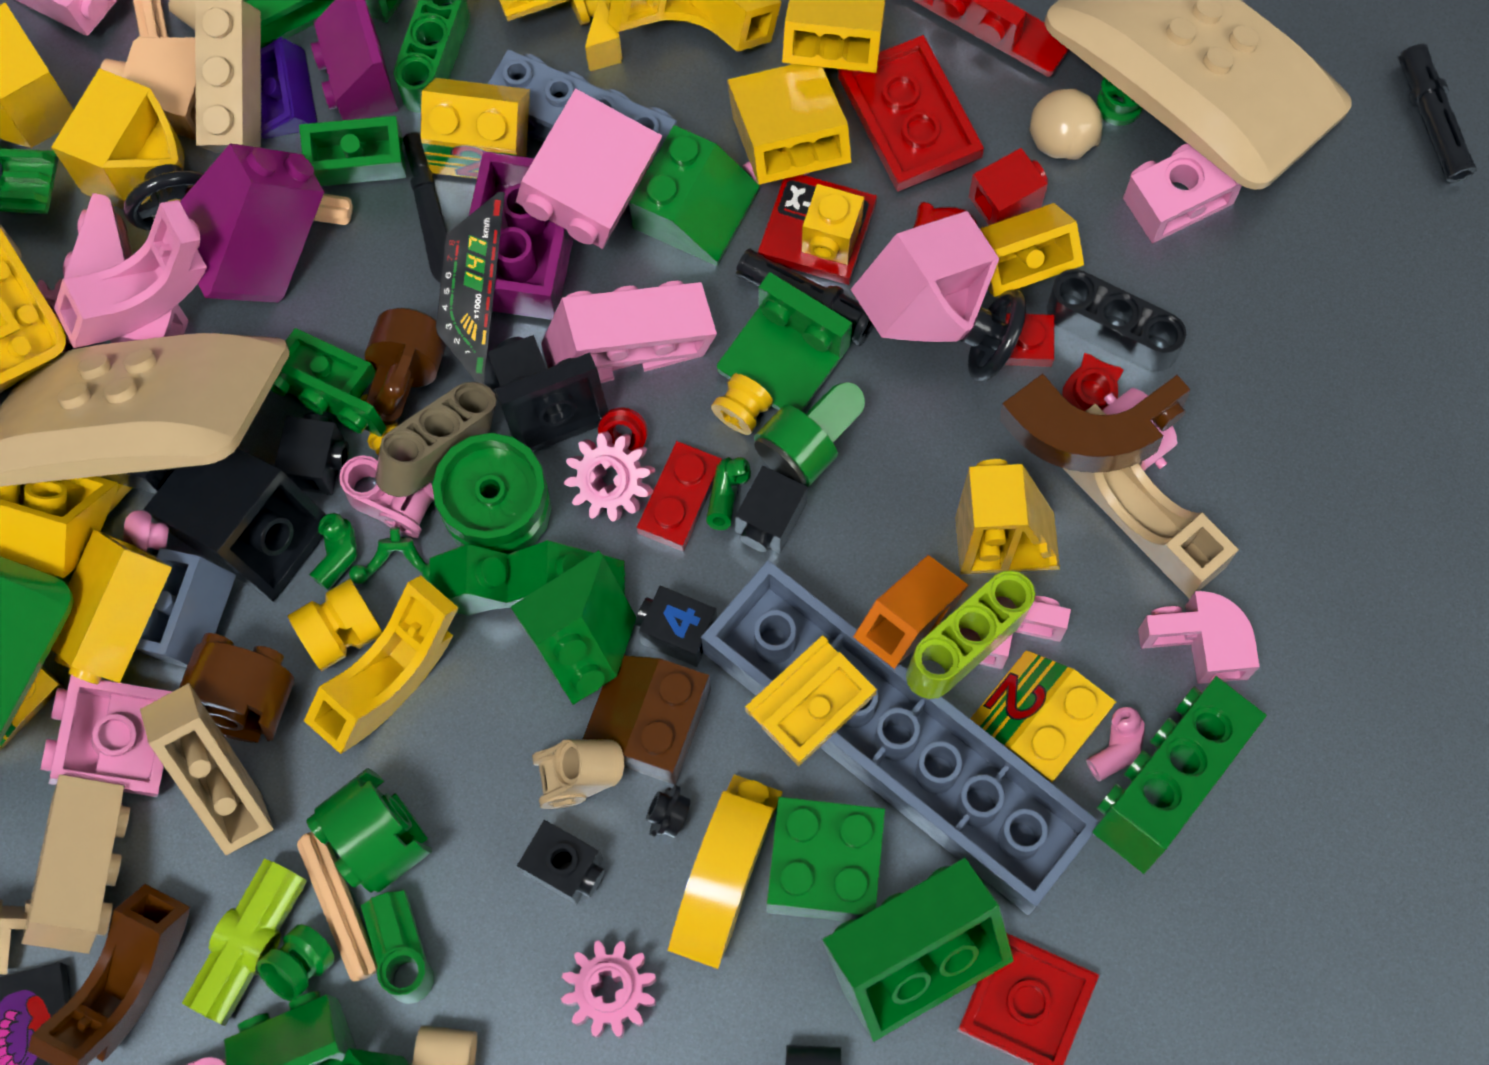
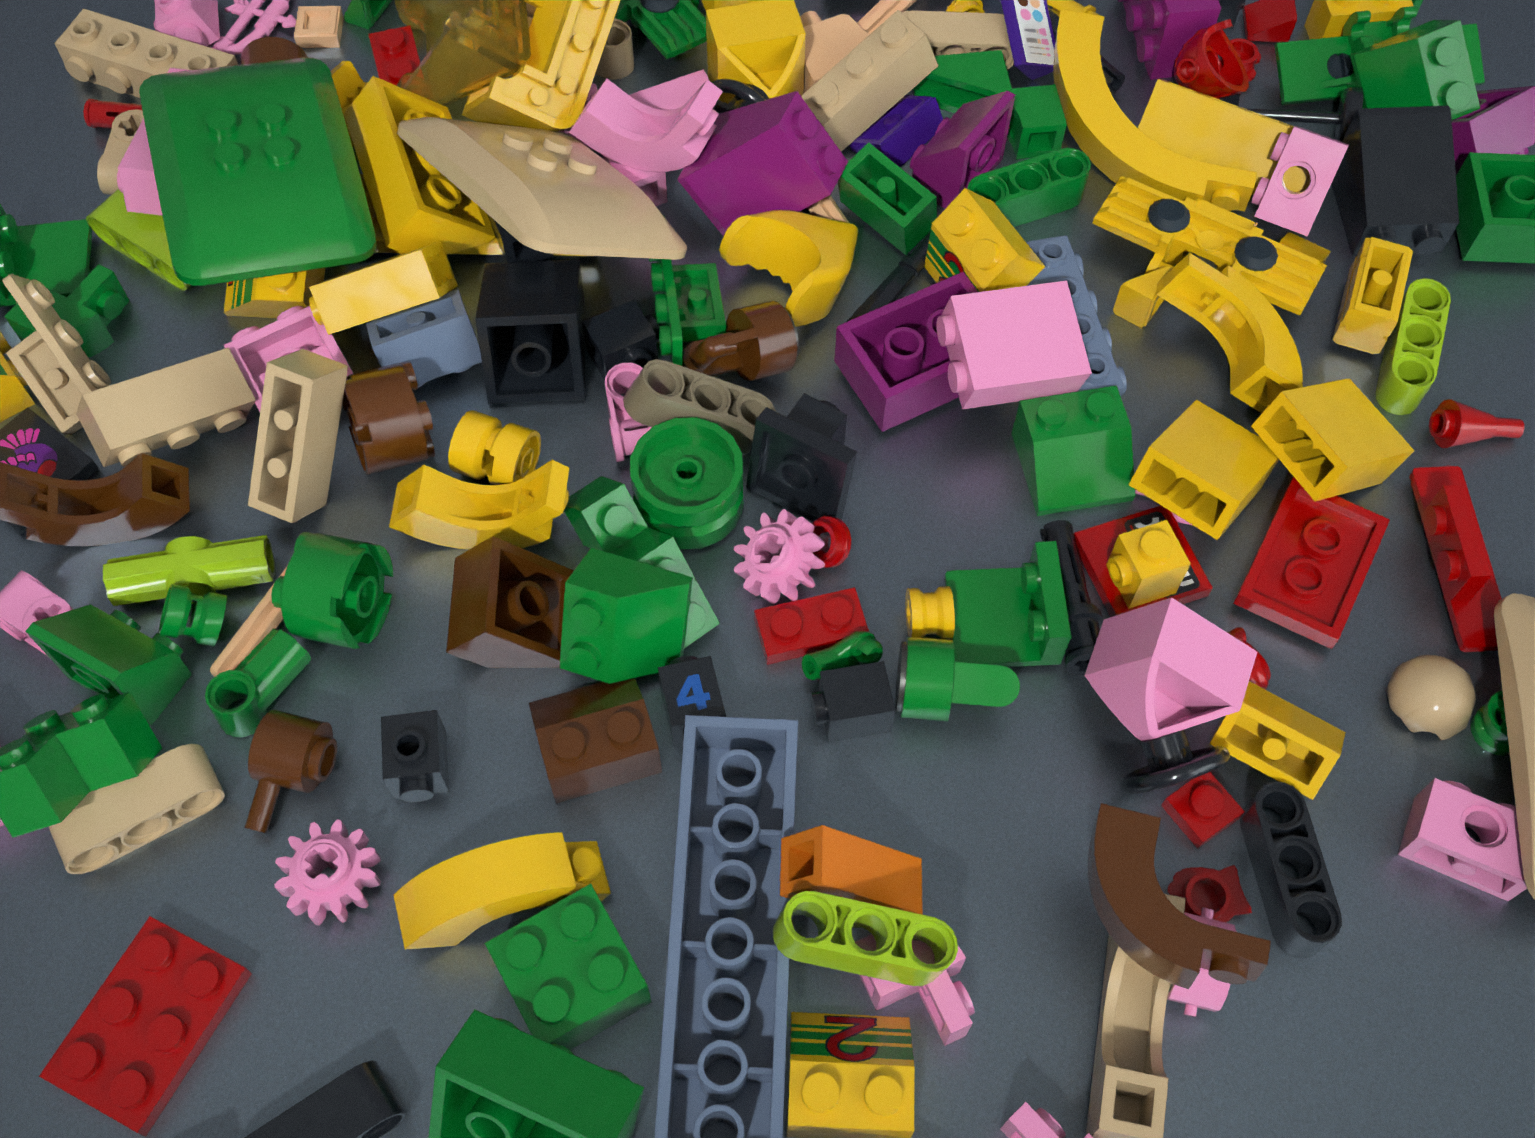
camera: 50 degrees right, 10 degrees down
bright pink arm [123,510,169,552] -> none
green arm [309,513,358,591] -> none
green piece [349,527,429,584] -> none
black sticker [436,192,505,384] -> none
tan piece [532,739,624,809] -> none
bright pink wedge [541,281,717,383] -> none
black plate [646,785,691,838] -> none
yellow plate [745,635,877,767] -> none
yellow wedge [955,459,1060,575] -> none
red brick [968,148,1048,225] -> none
none -> reddish brown piece [244,710,337,833]
none -> reddish brown slope [446,536,574,668]
none -> yellow animal [719,210,858,327]

